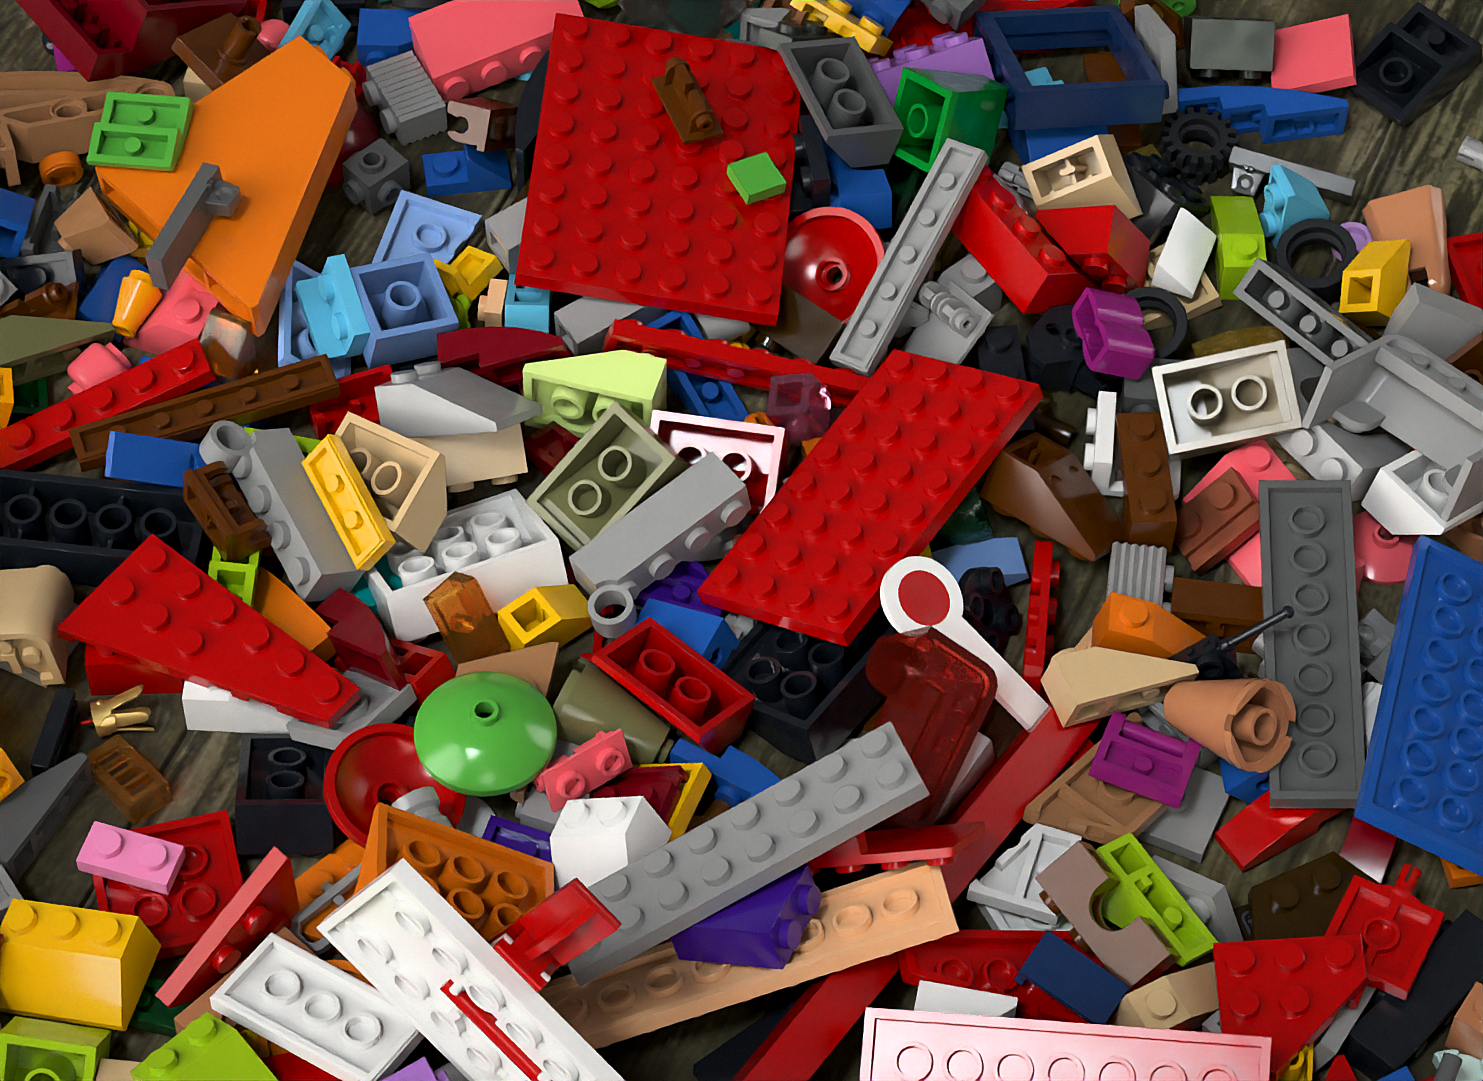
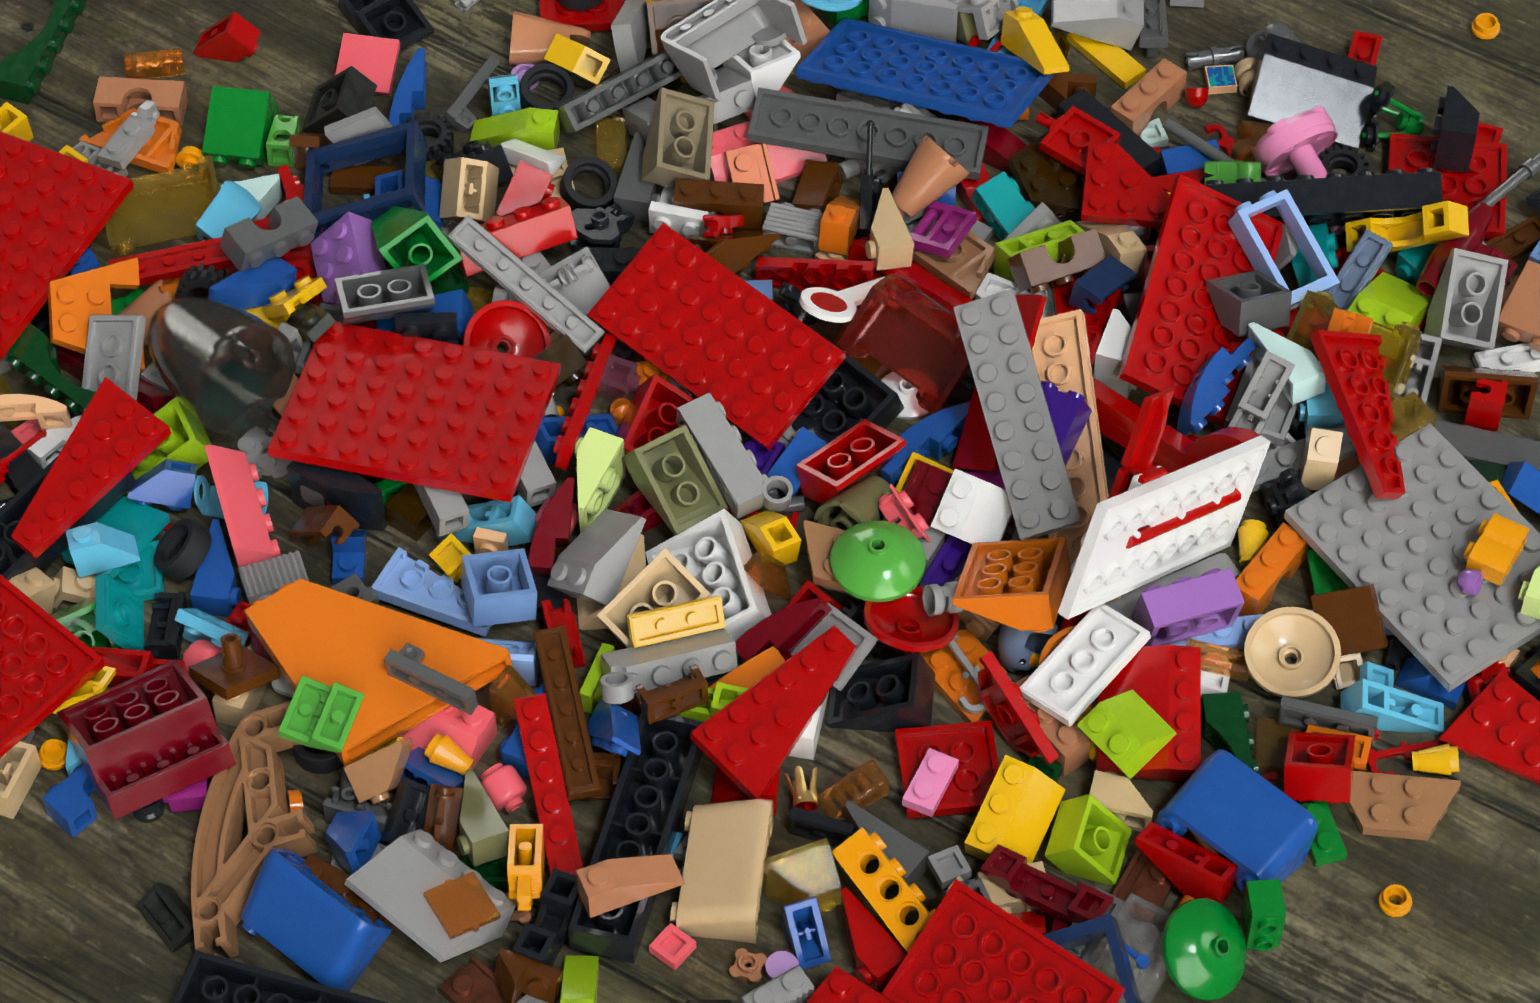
camera: 80 degrees left, 0 degrees up
medium azure bracket [295,254,371,361] -> none
reddish brown hinge [651,57,724,145] -> none
bright green tile [726,152,787,205] -> none
magenta brick [1072,287,1155,380] -> none
none -> red plate [702,214,744,237]
none -> teal brick [971,171,1035,241]

